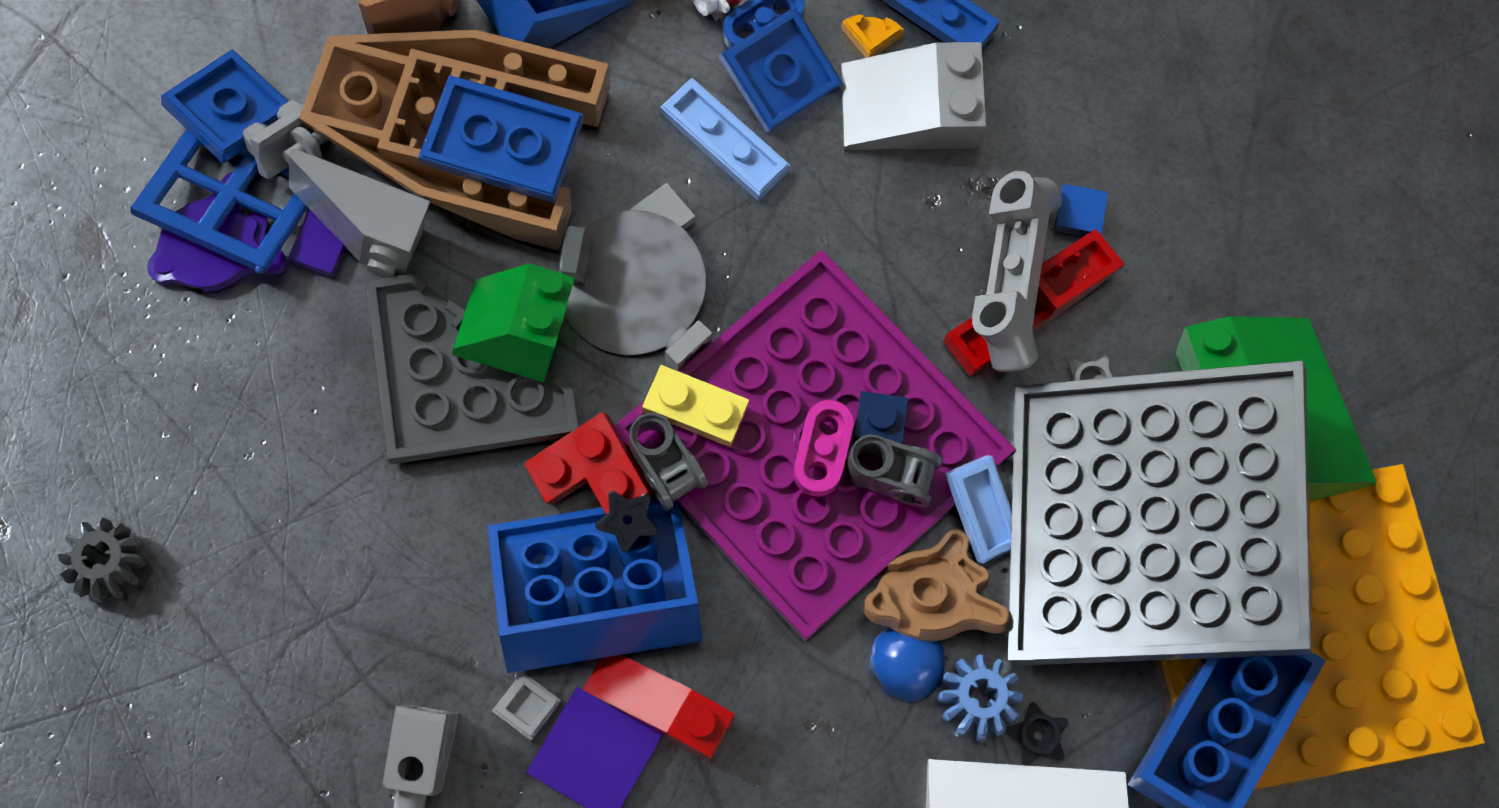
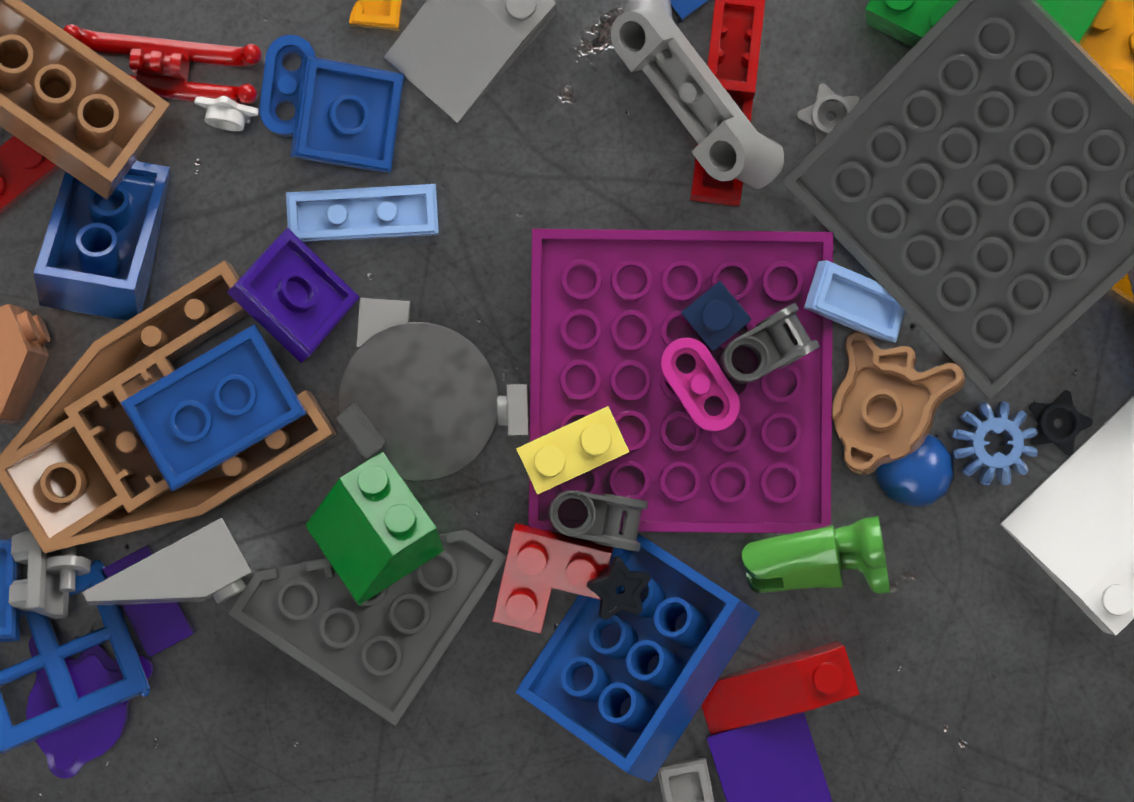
camera: 40 degrees left, 15 degrees up
none -> dark purple tile [227,227,360,363]
none -> bright green piece [742,516,890,594]

